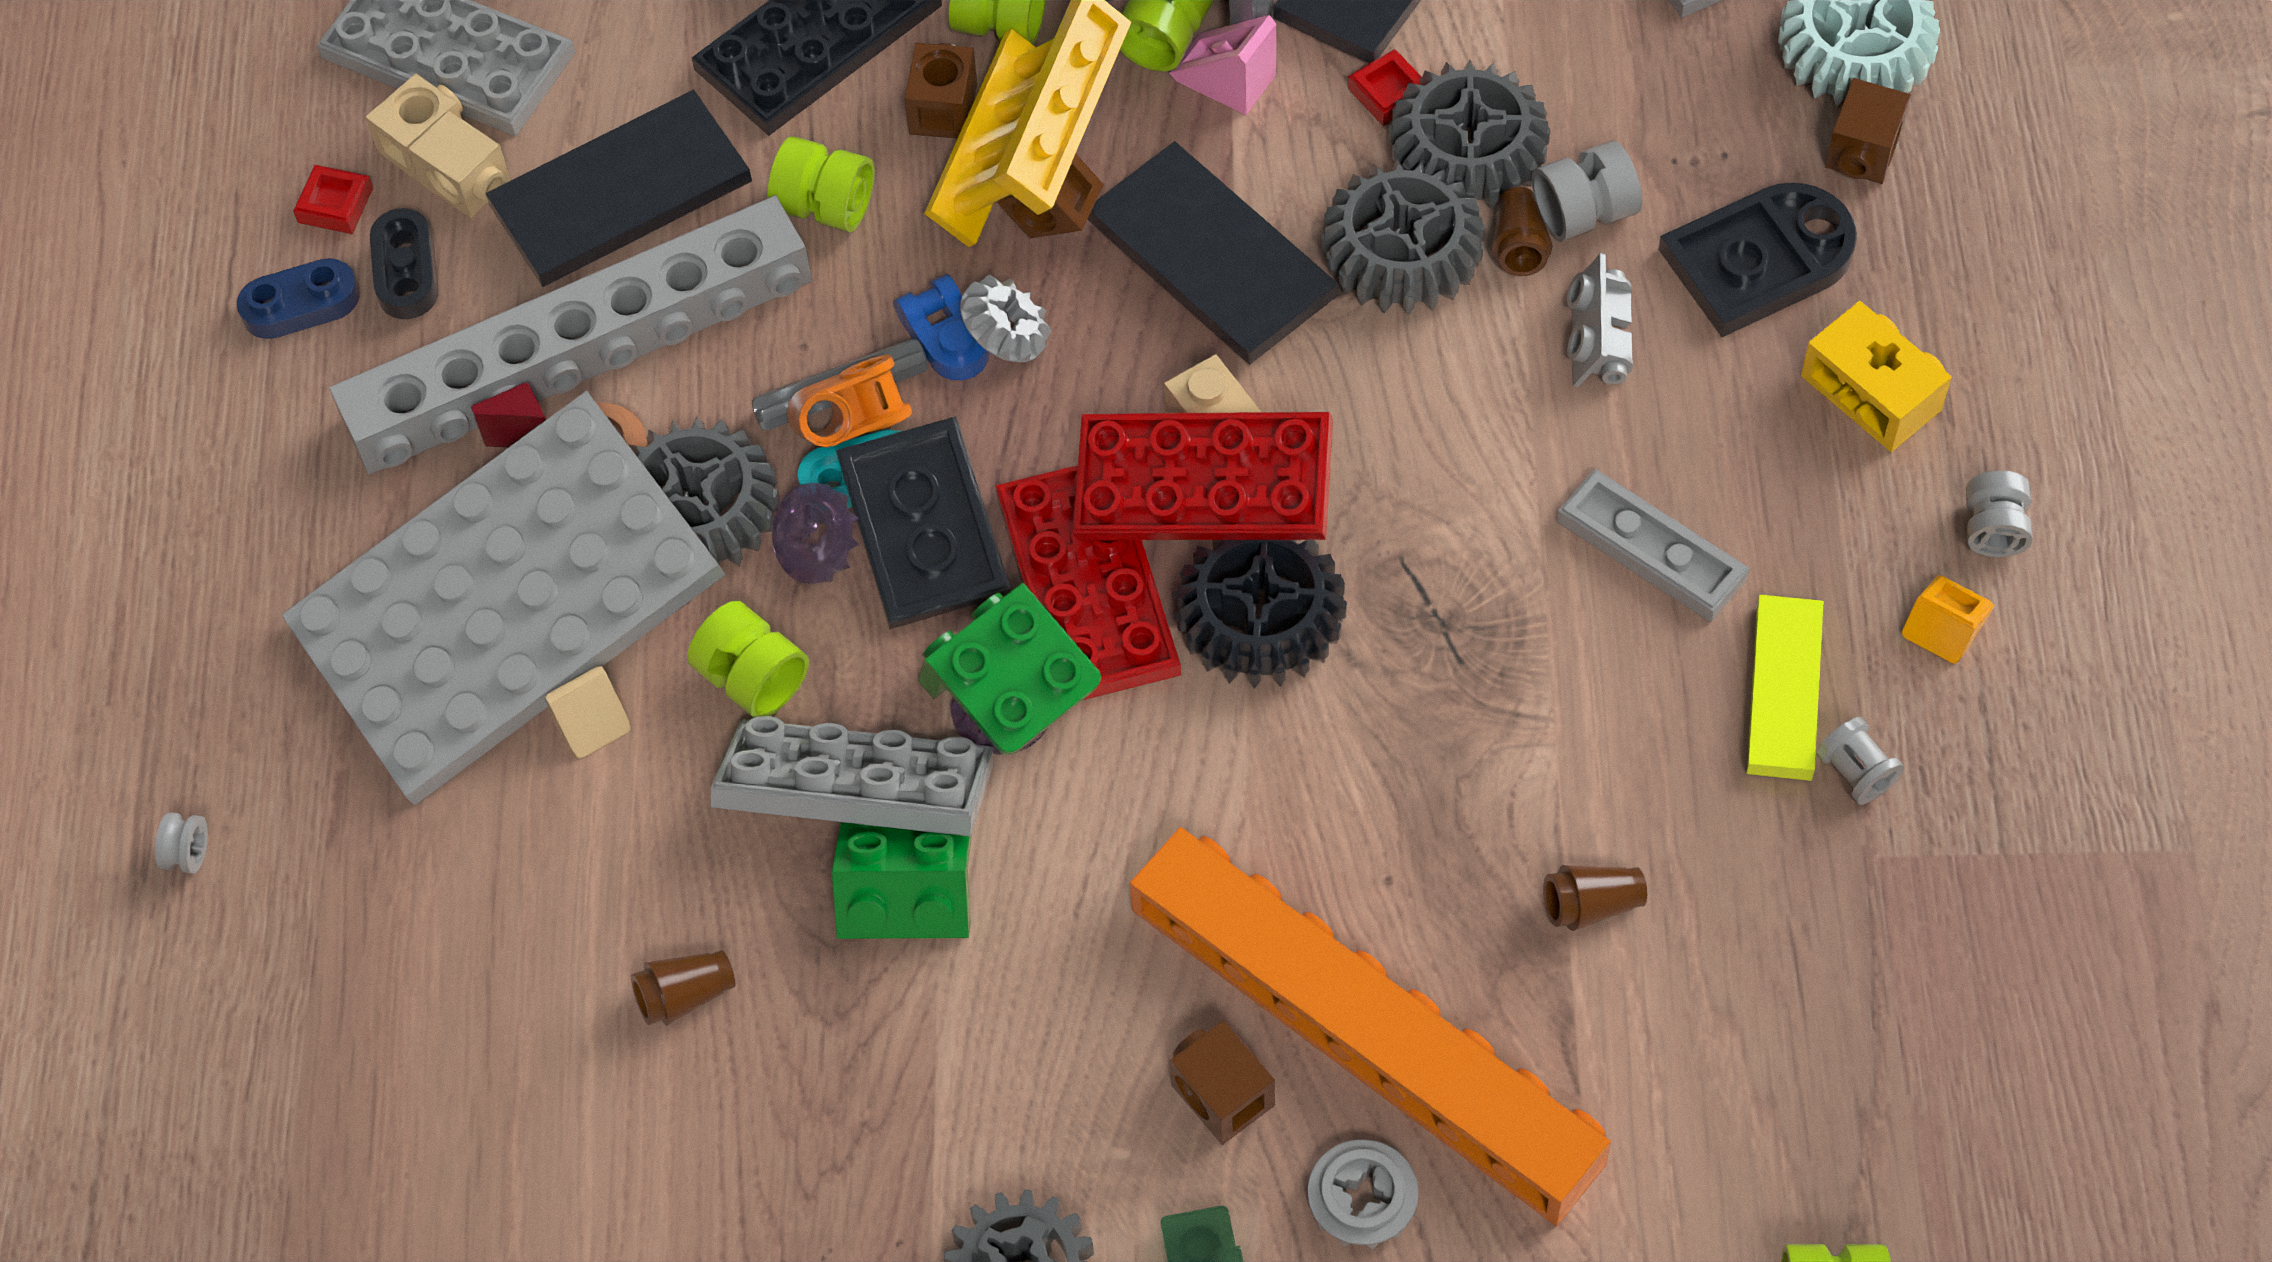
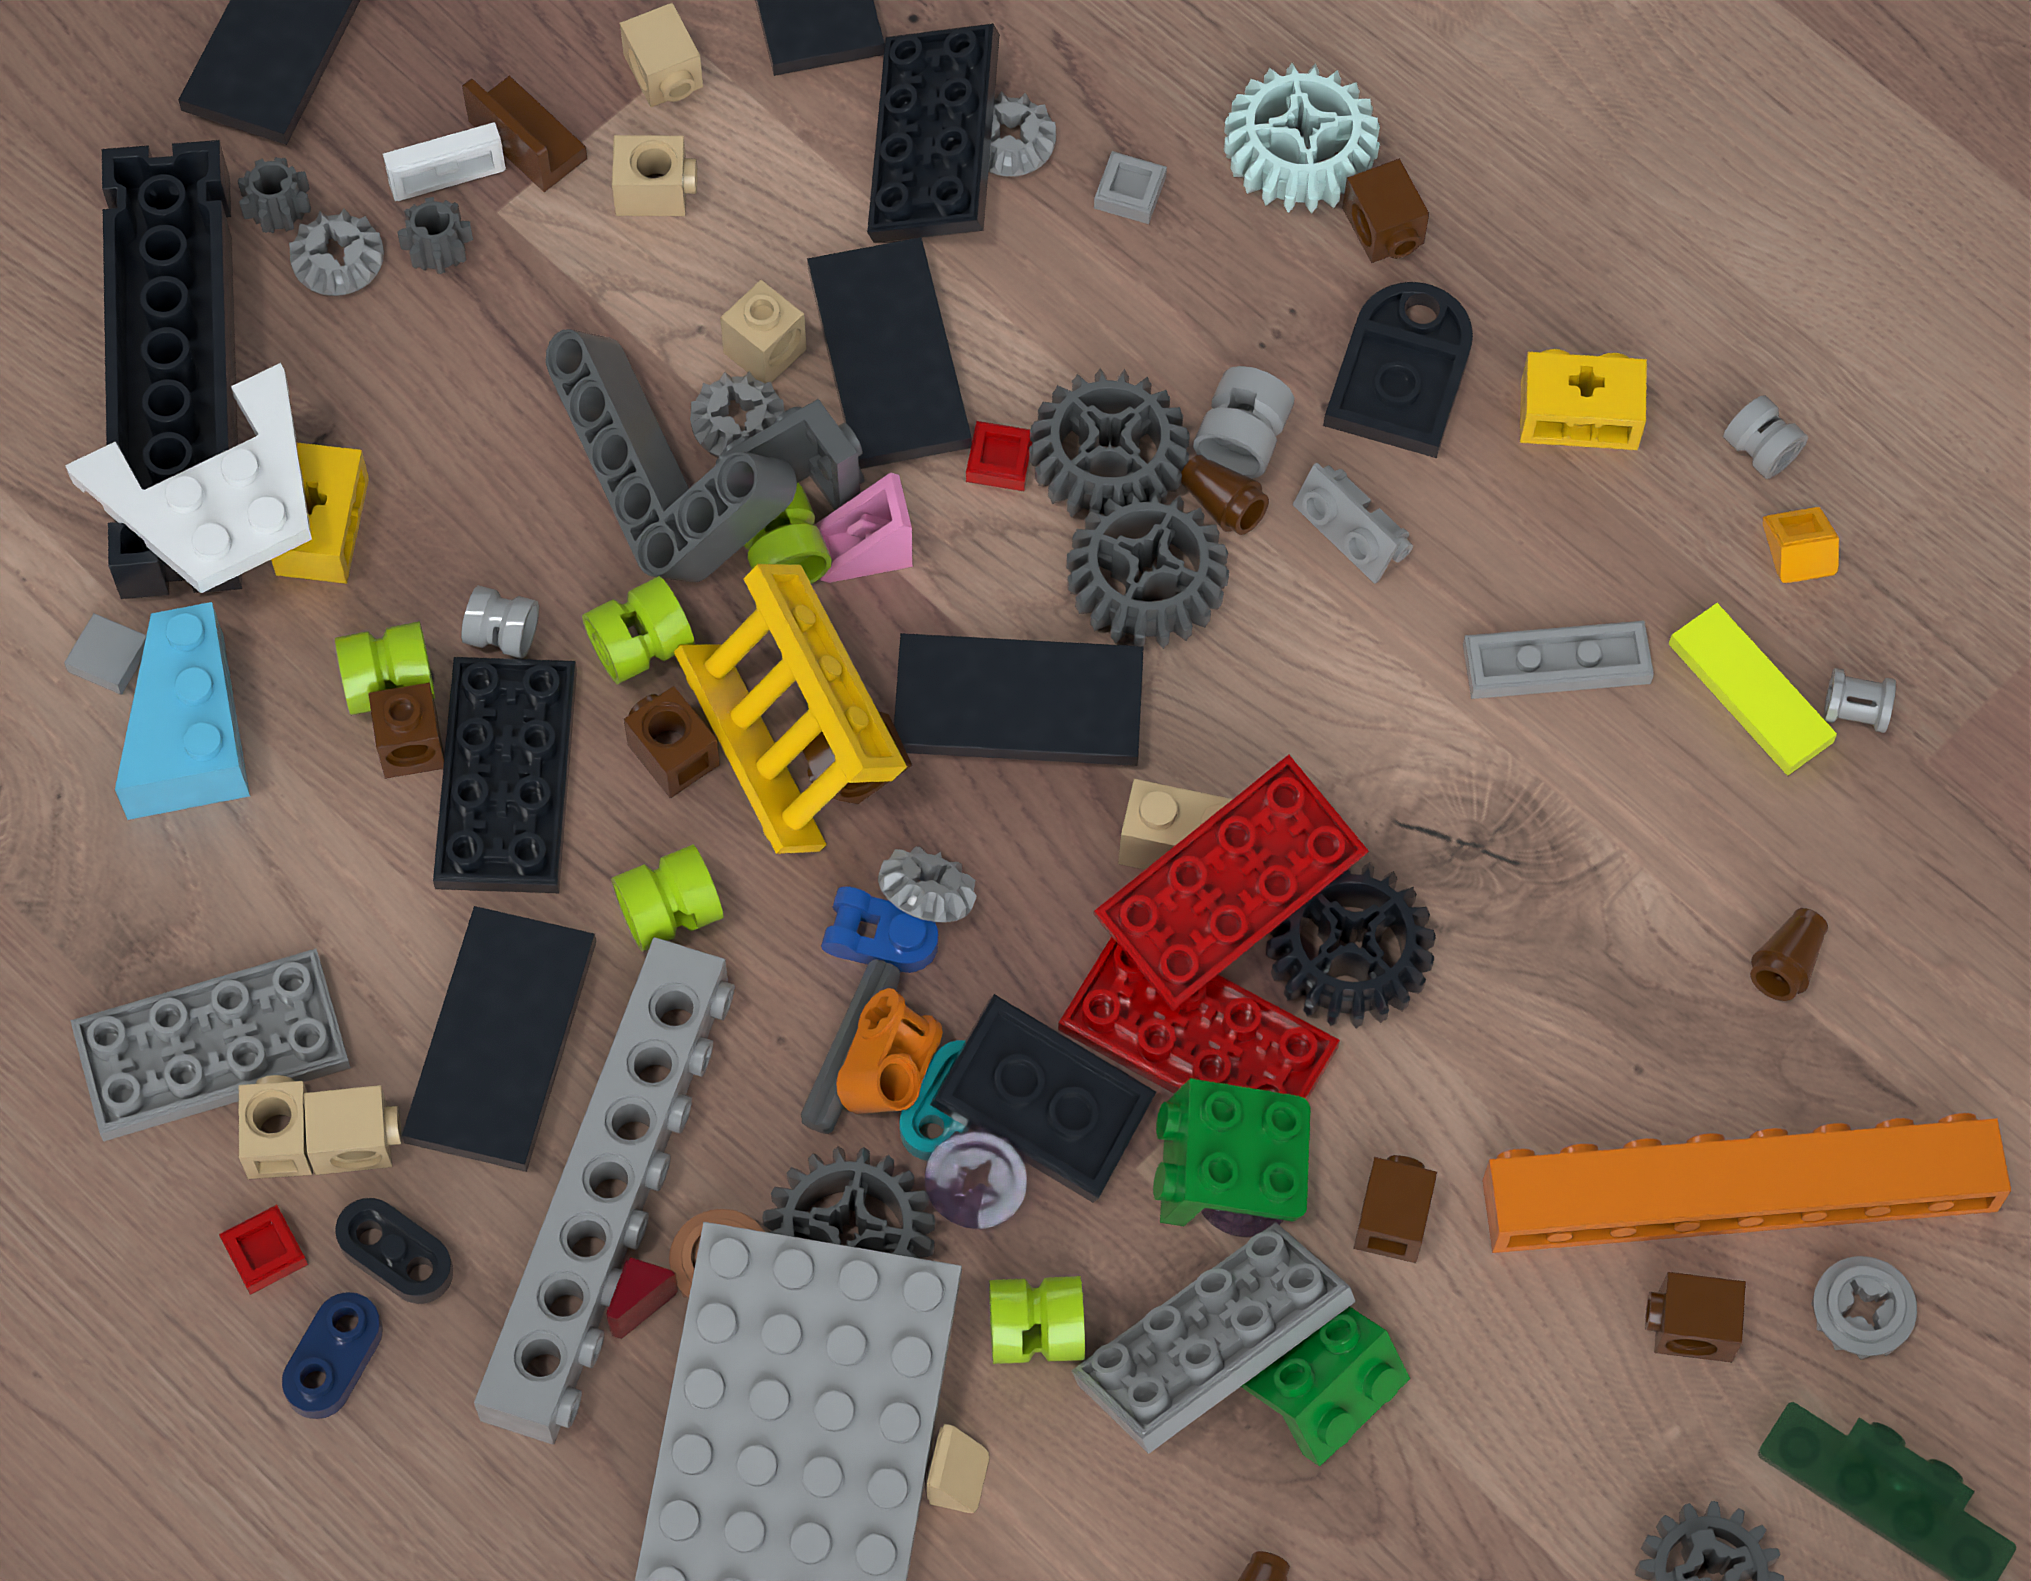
camera: 50 degrees left, 5 degrees up
none -> reddish brown brick [1353,1155,1437,1263]

